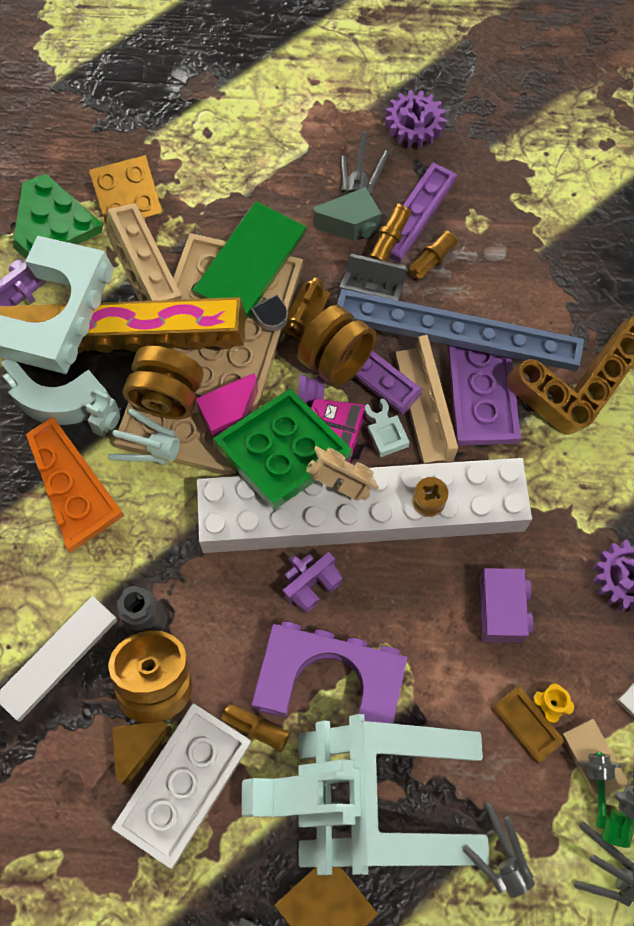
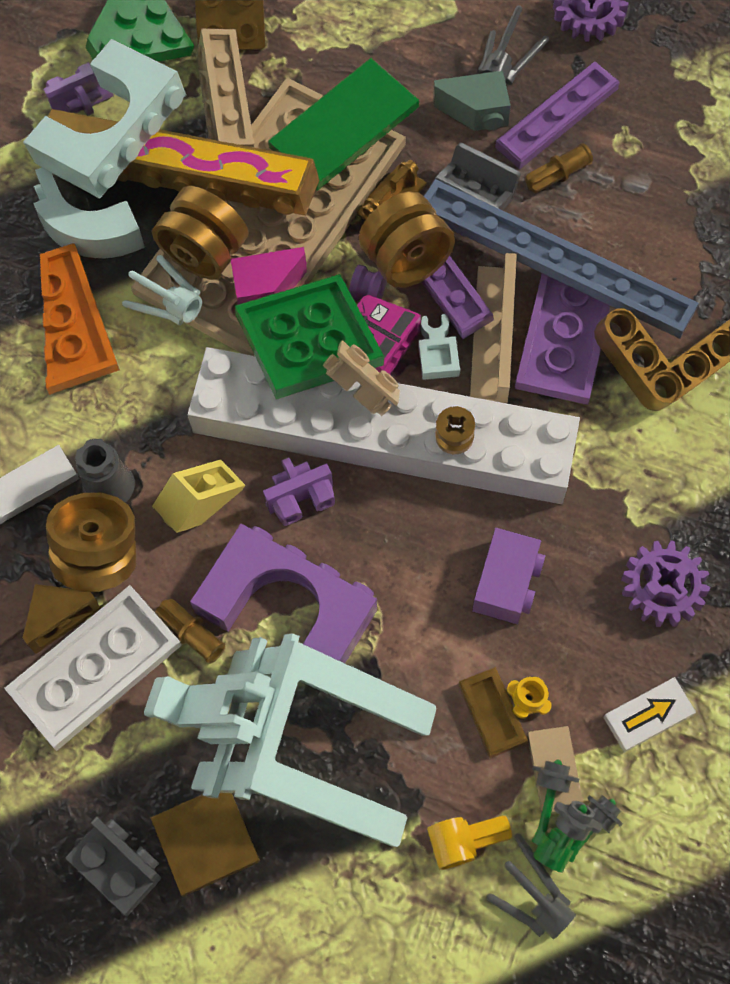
camera: 20 degrees right, 0 degrees up
light aqua plate [86,390,120,438] -> none
black tile [251,294,288,331] -> none
pearl gold pin [369,204,412,262] -> none
dark grey plant [463,802,535,898] -> none
none -> light yellow slope [152,460,245,533]
none -> yellow axle [427,815,512,870]

